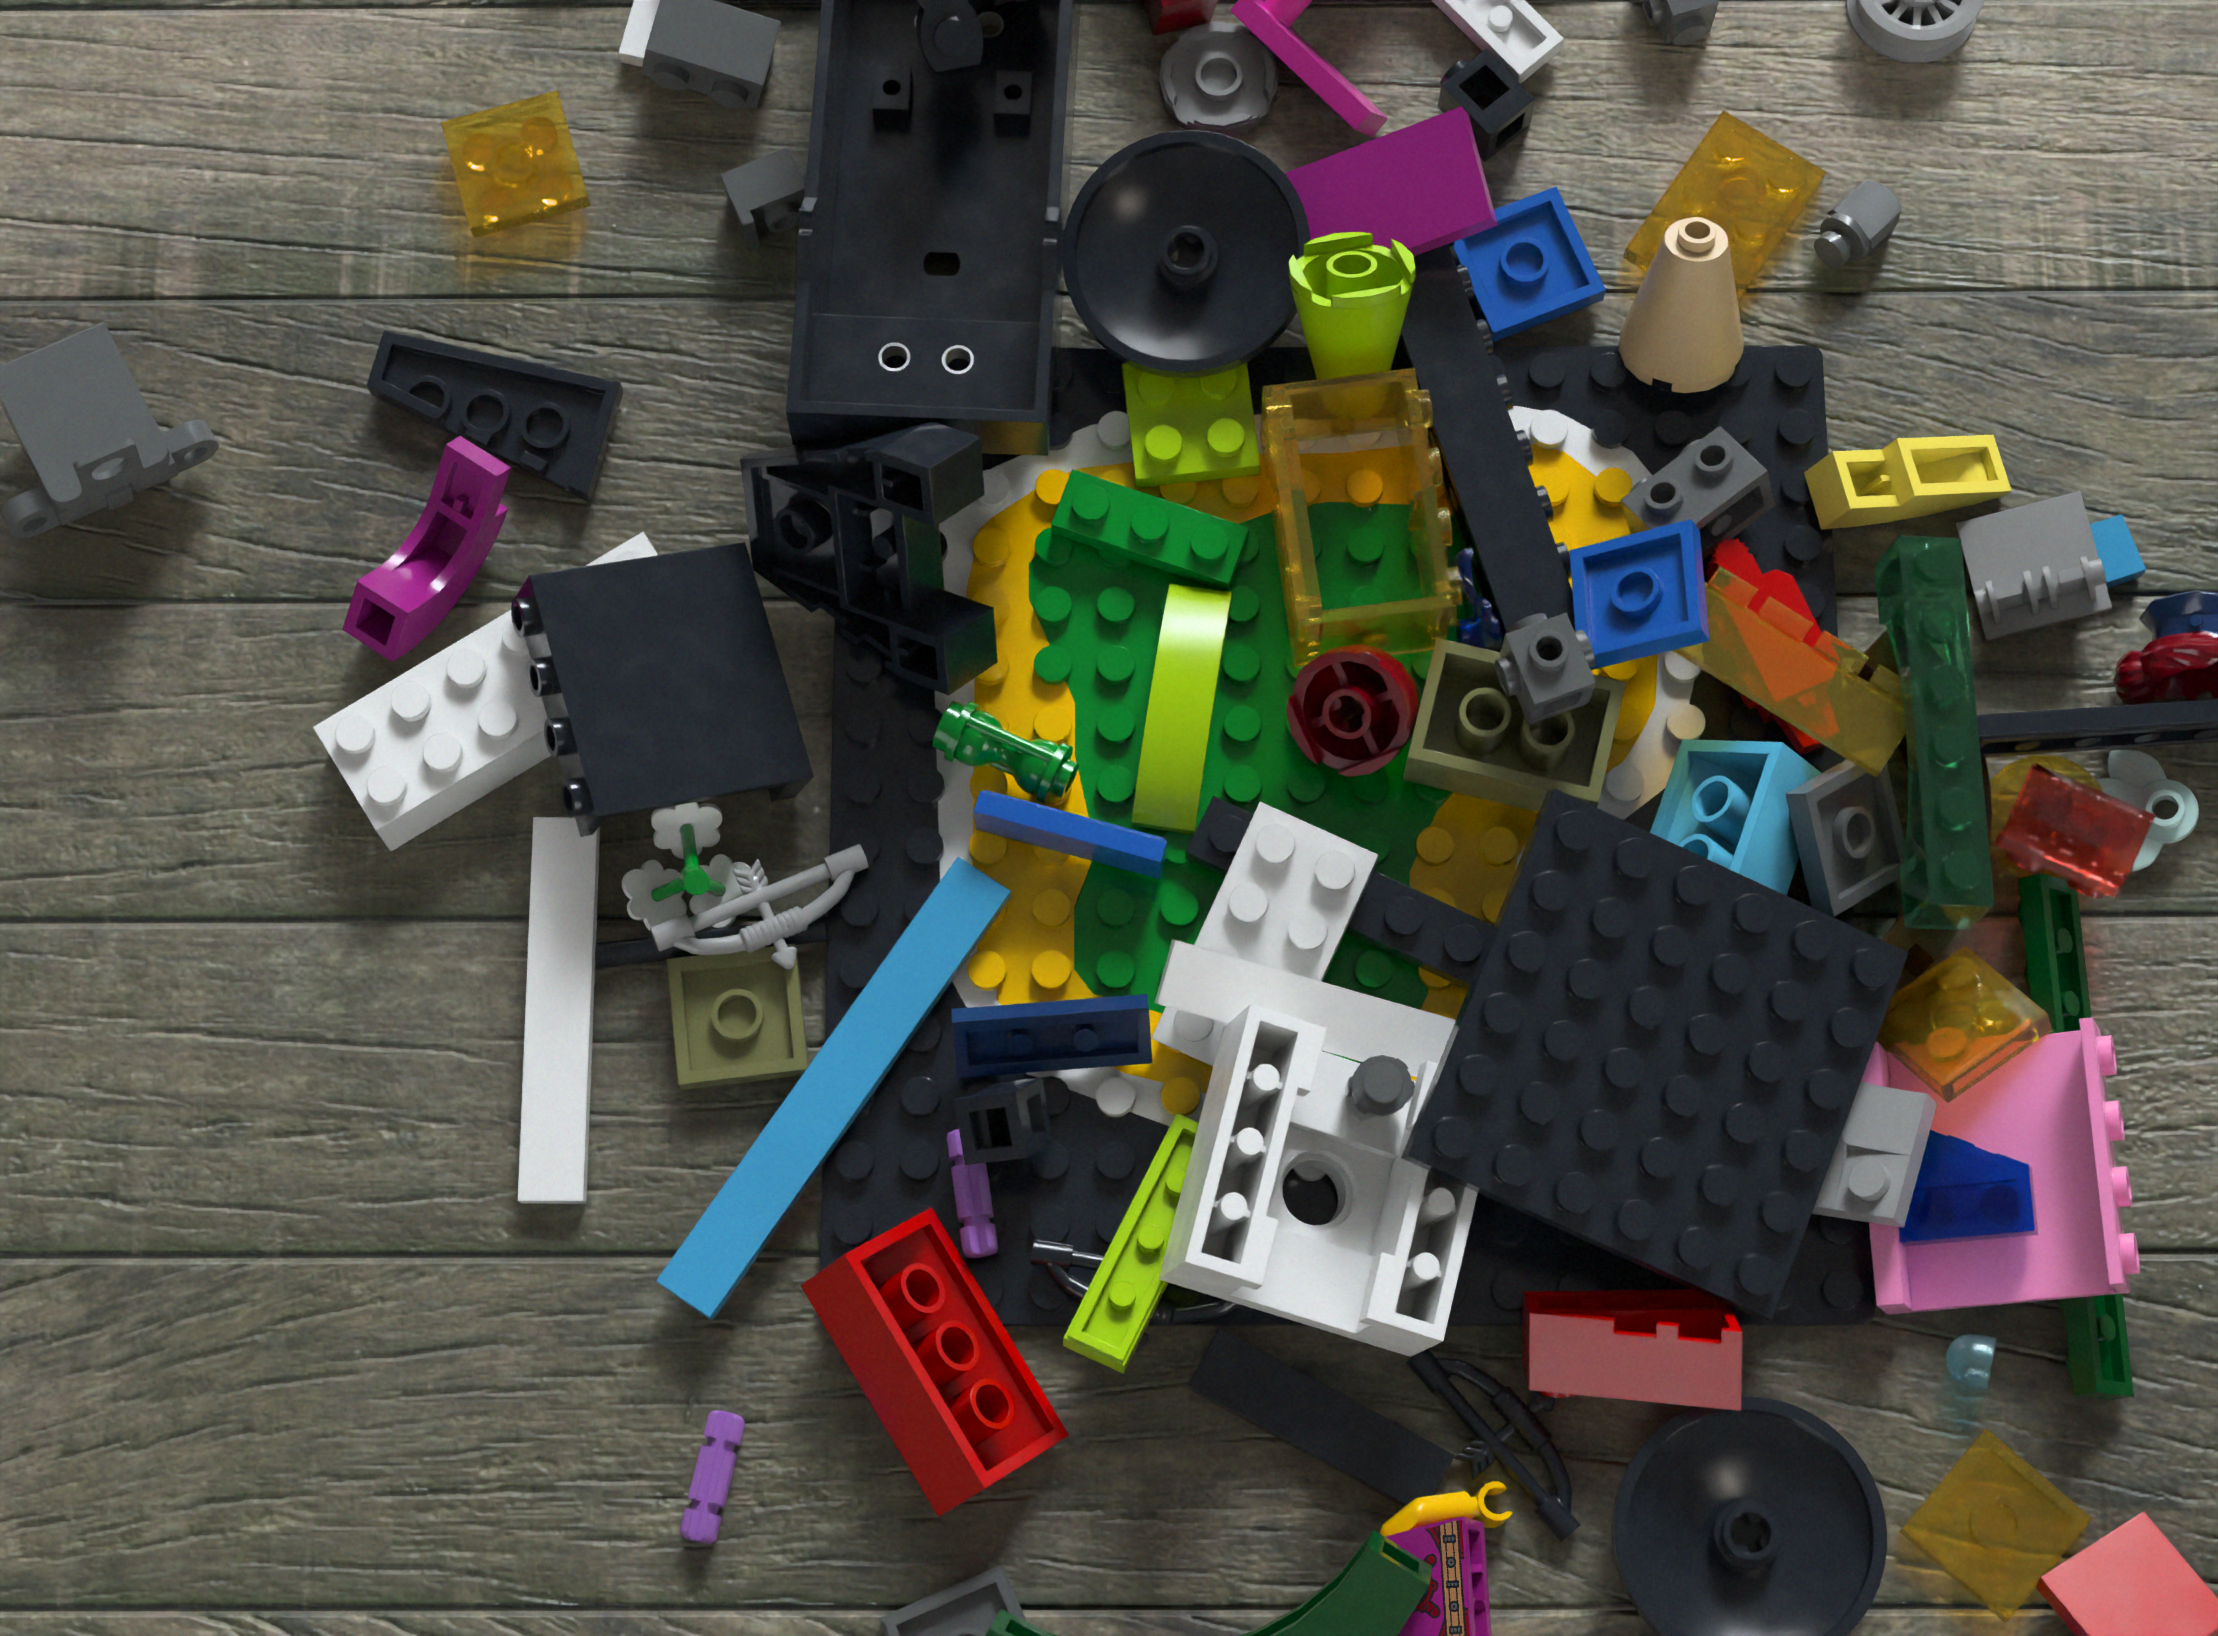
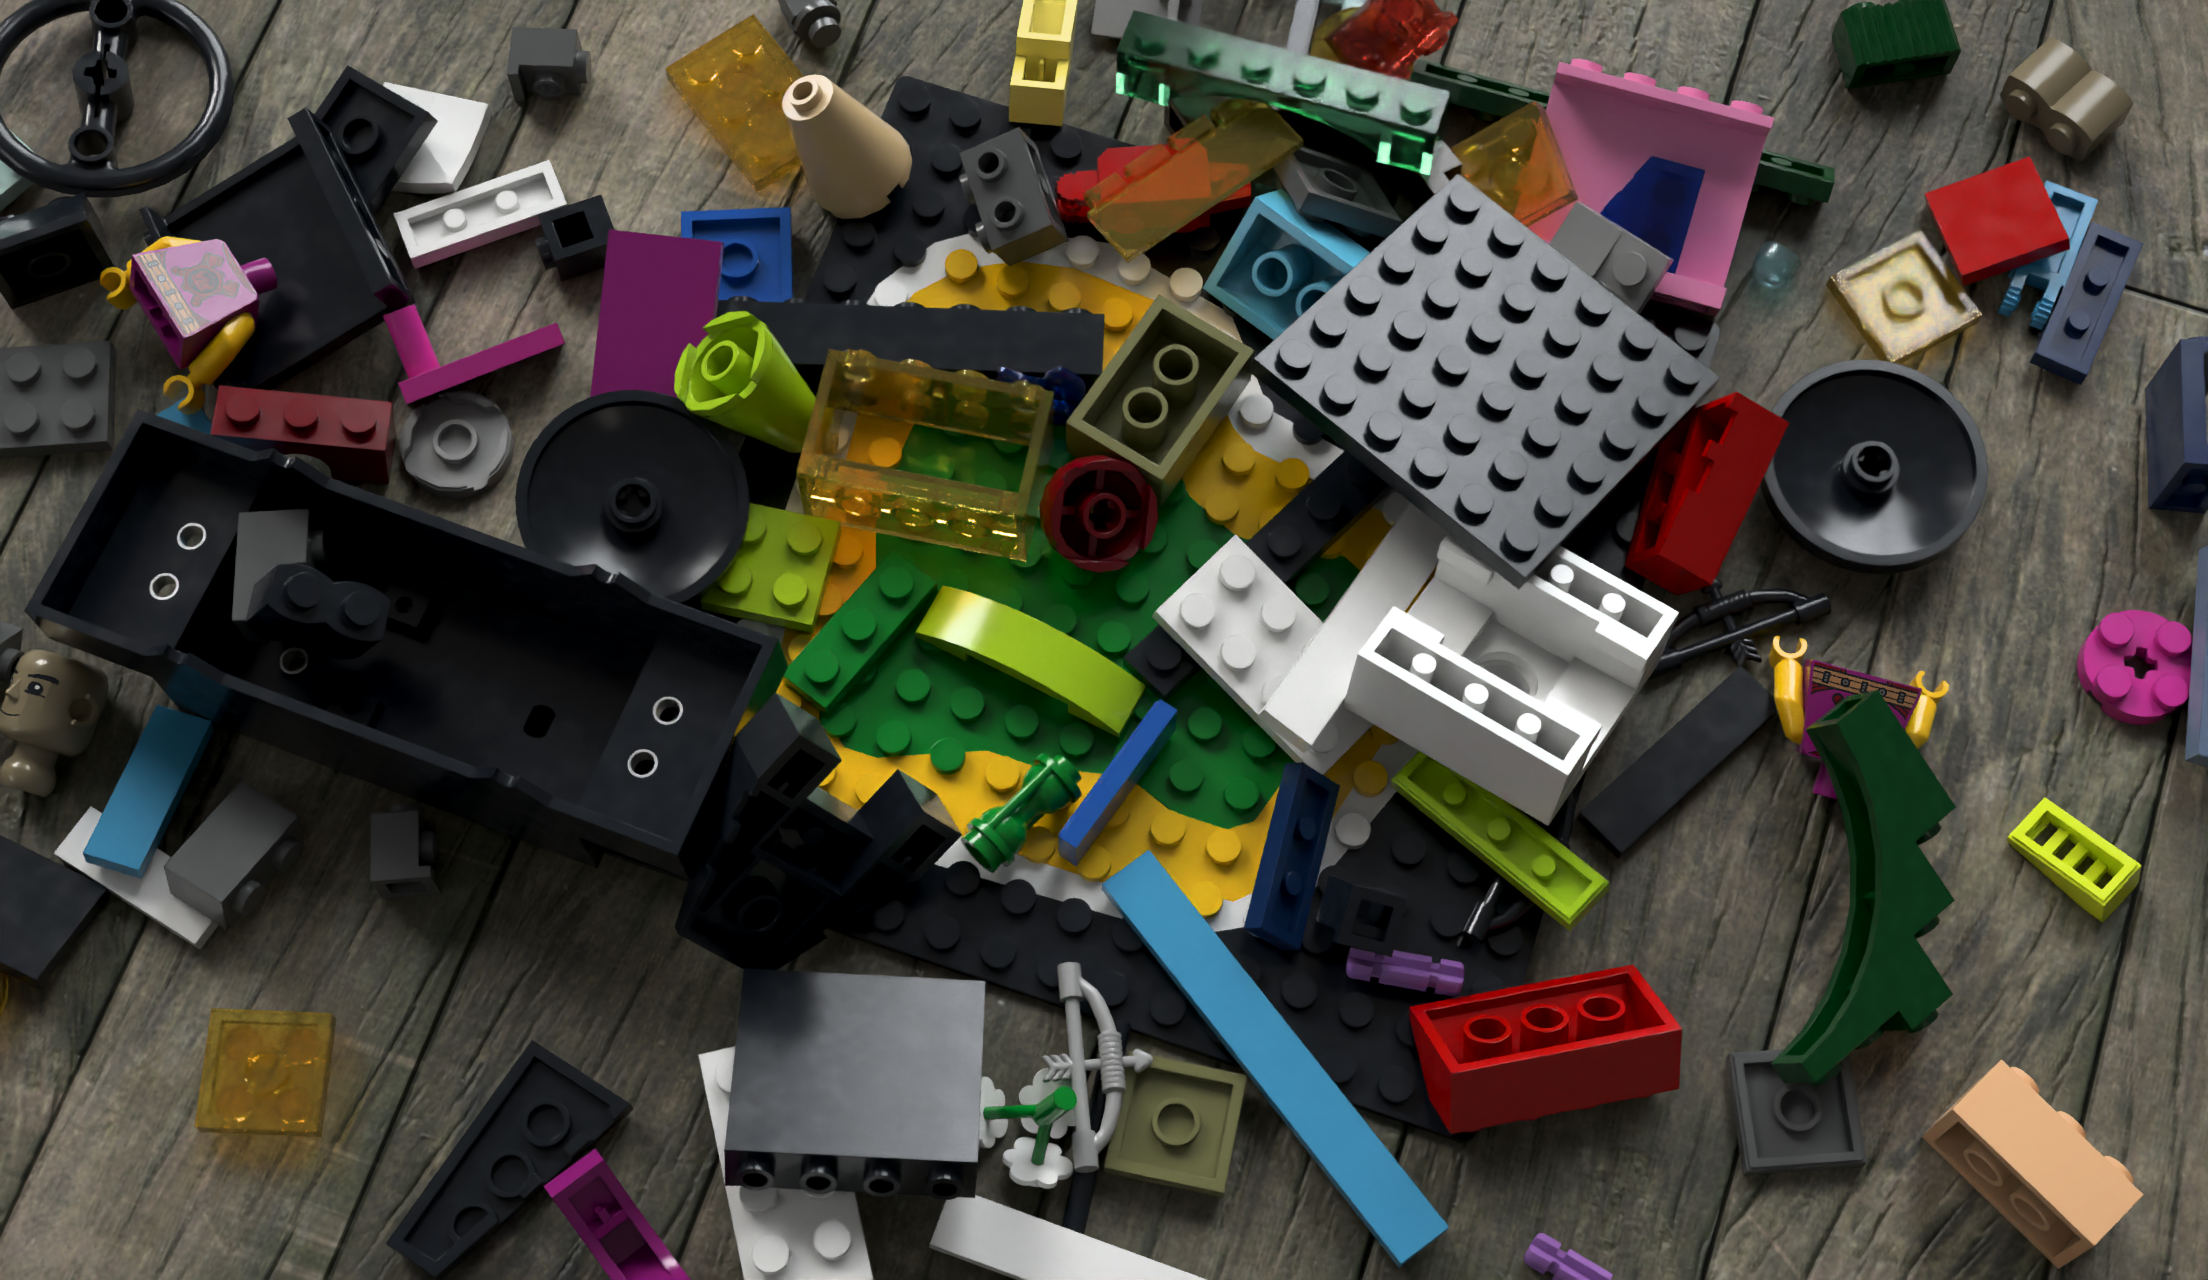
camera: 75 degrees left, 5 degrees down
dark grey arm [1345,1055,1415,1121] -> none
dark grey brick [1495,613,1596,725] -> none
blue plate [1570,519,1710,670] -> none

